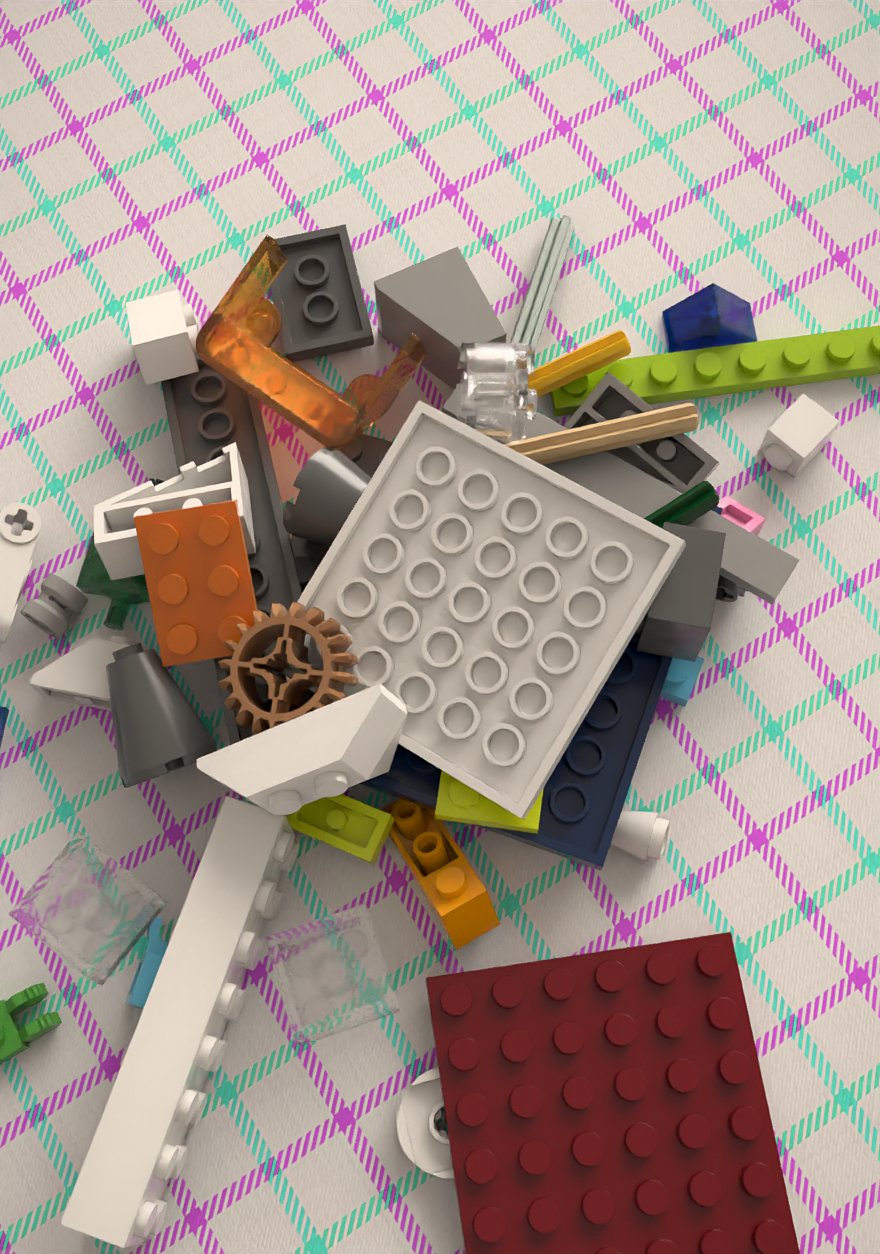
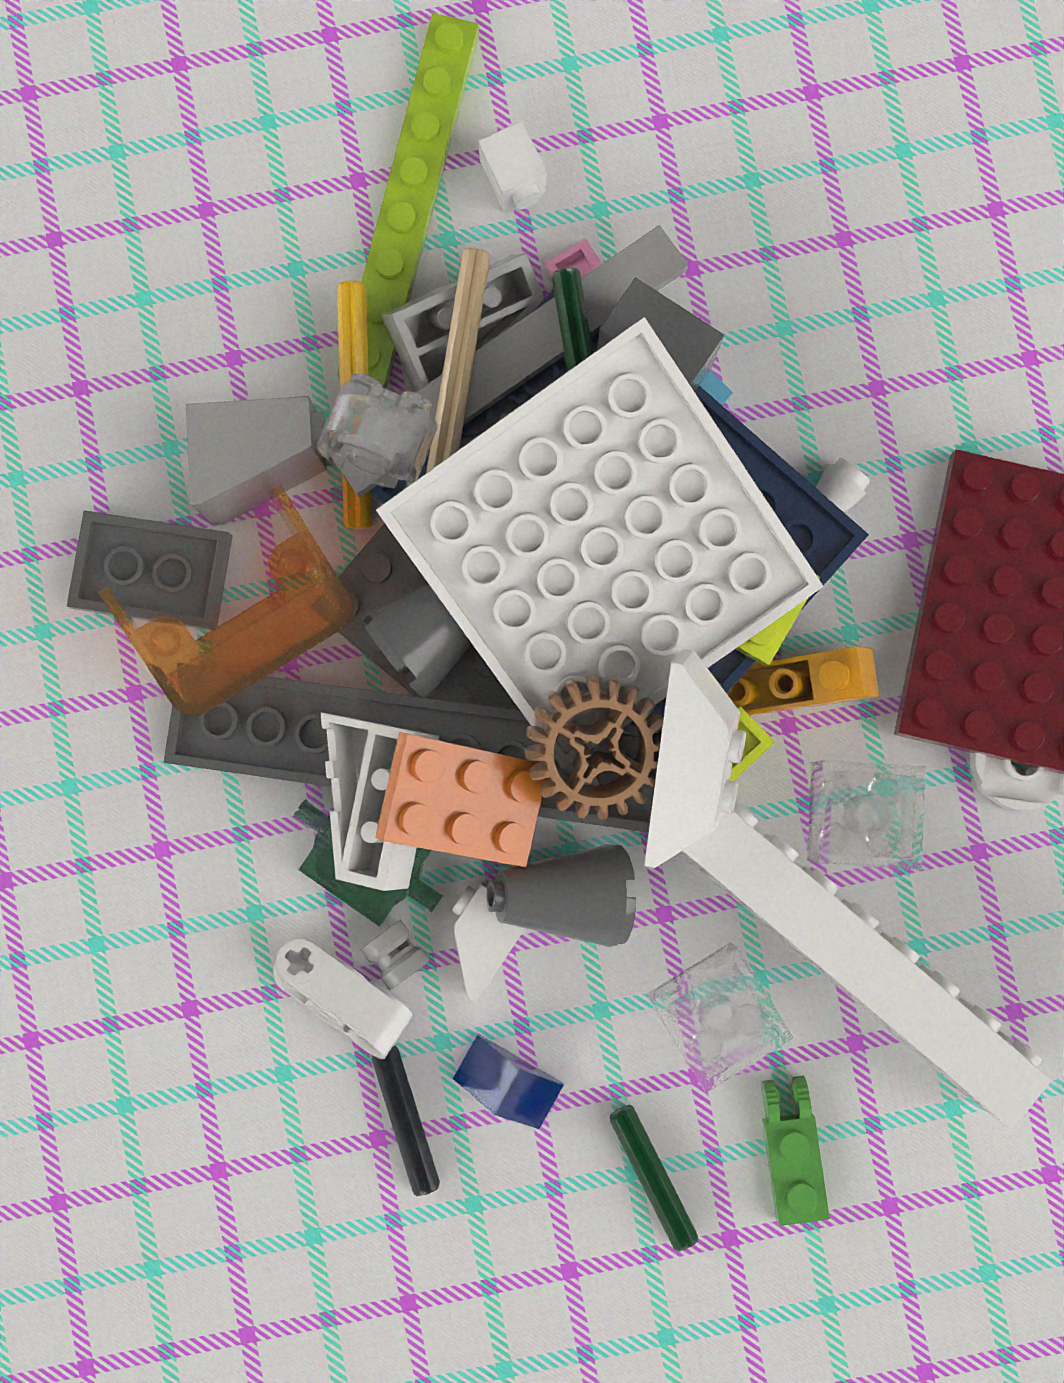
camera: 65 degrees left, 15 degrees up
medium azure plate [125,917,169,1009] -> none
white brick [126,290,203,385] -> none
axle [499,215,575,388] -> none
clear blue slope [662,283,757,353] -> none

